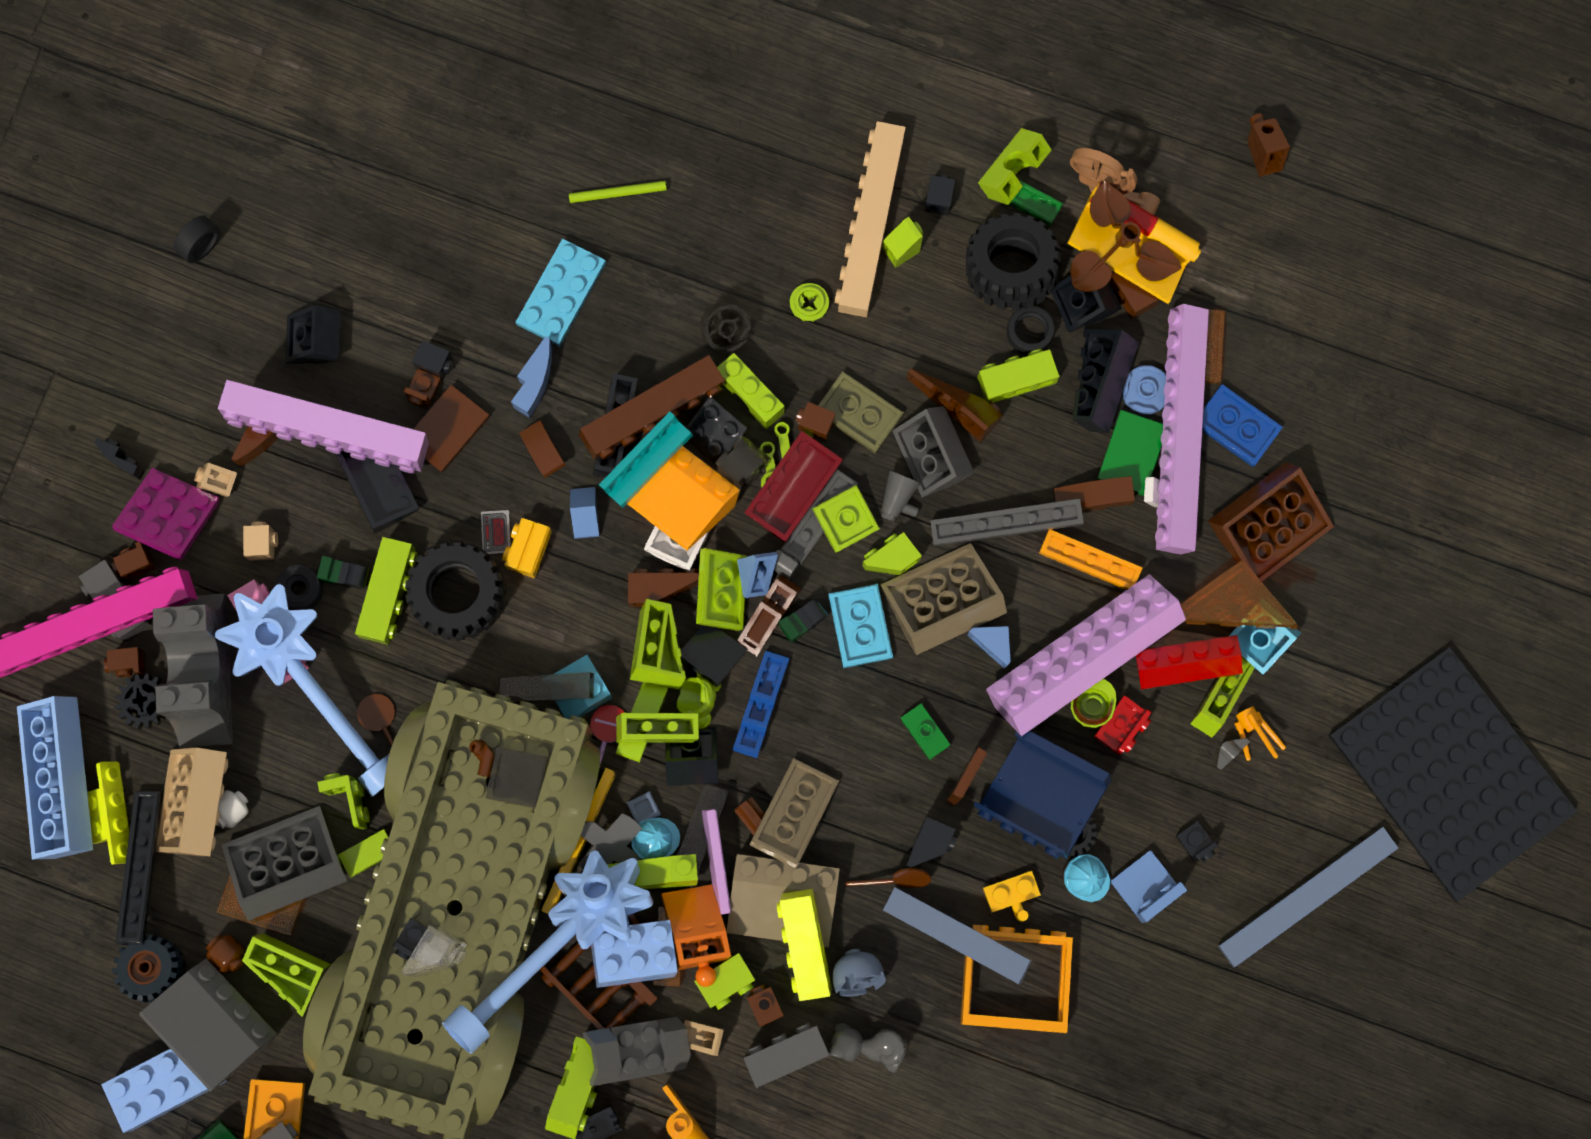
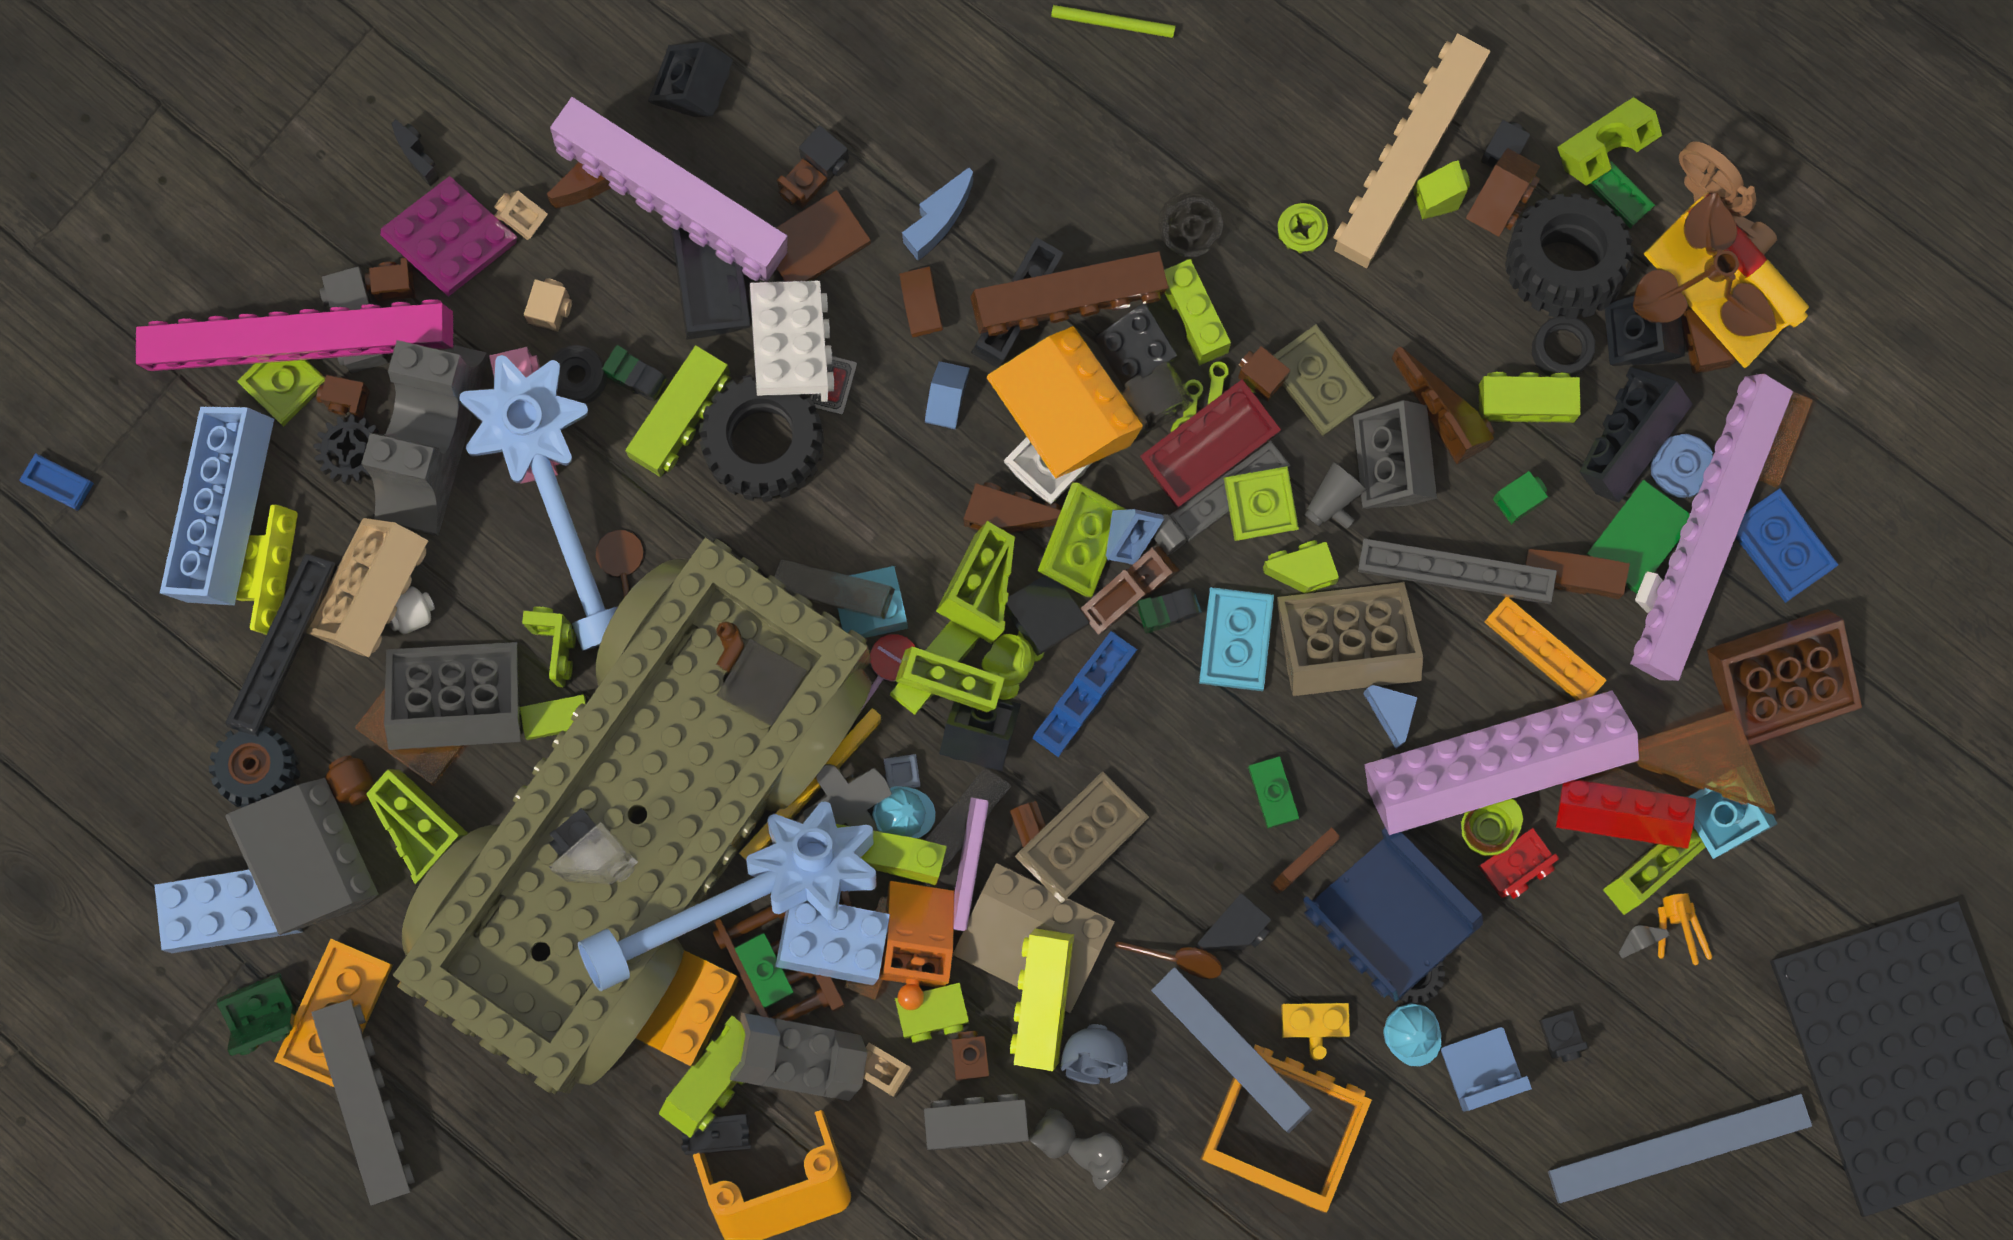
camera: 20 degrees right, 0 degrees up
yellow brick [502,518,552,578] -> none
medium azure plate [516,239,606,347] -> none
teal fence [599,411,693,508] -> none
reddish brown torso [1248,113,1290,177] -> none
none -> lime tile [237,360,325,427]
none -> light orange slope [636,950,740,1067]
none -> green plate [734,933,794,1008]
none -> white bracket [750,281,834,402]
none -> reddish brown brick [1466,148,1541,237]
none -> green brick [1493,471,1548,525]

